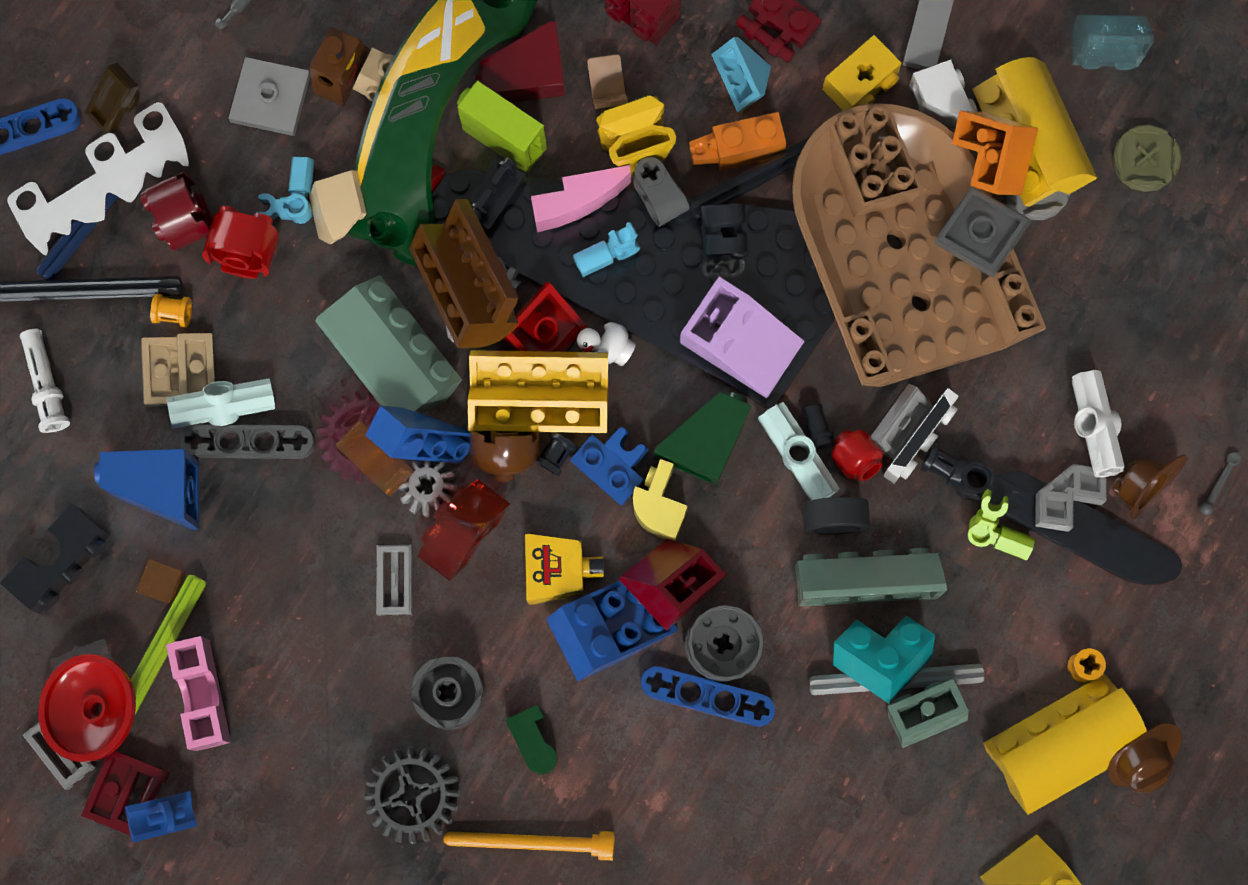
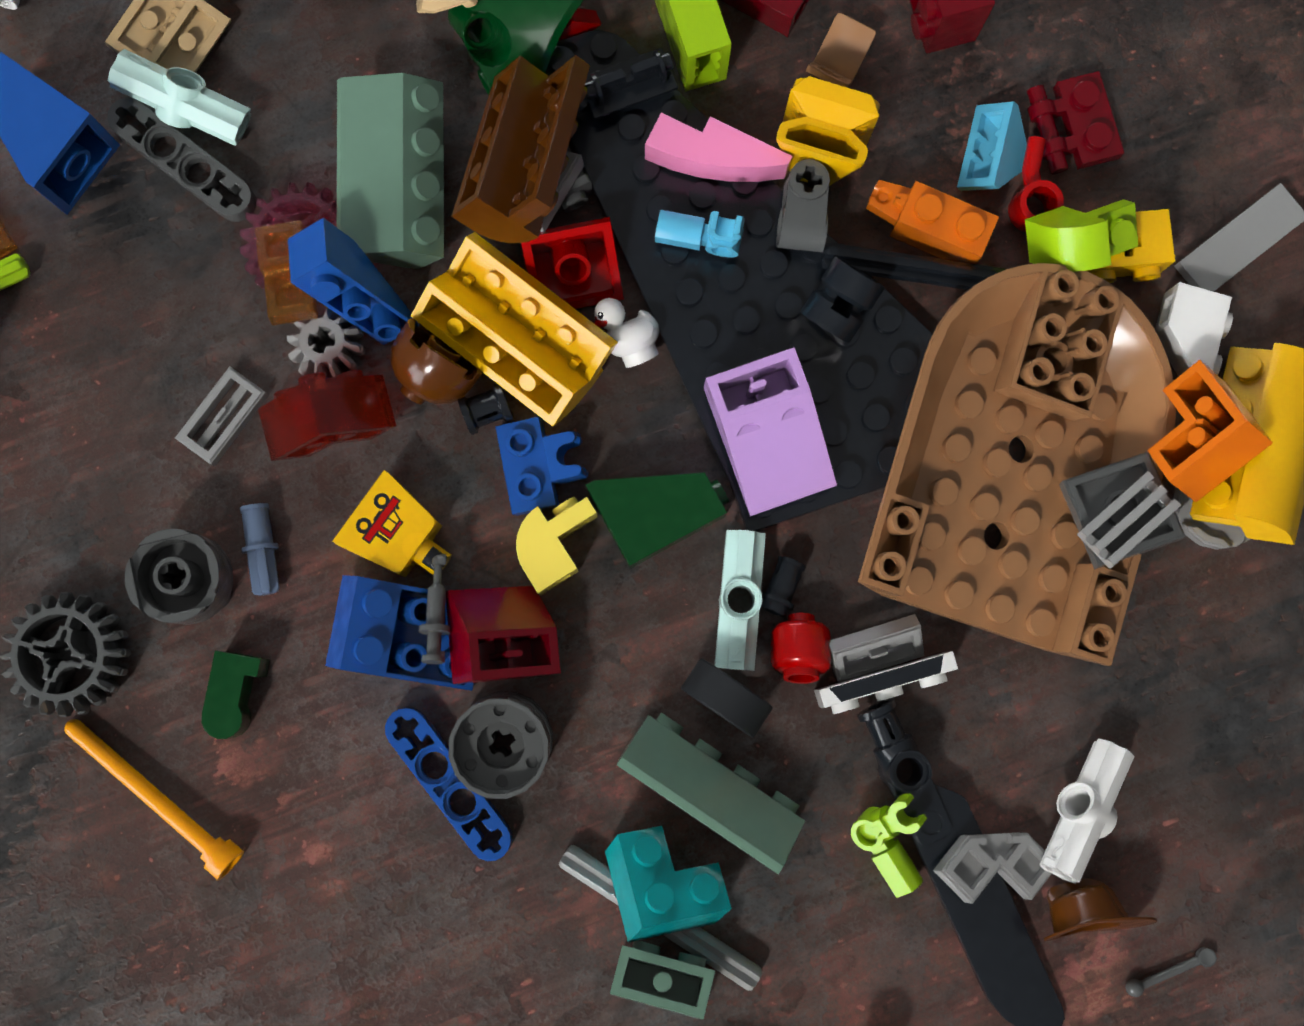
camera: 30 degrees right, 5 degrees up
none -> sand blue axle [240,503,280,596]
none -> dark grey piece [419,554,451,664]
none -> red piece [1008,136,1064,232]
none -> lime brick [1025,199,1138,272]
none -> light grey tile [1077,471,1181,569]

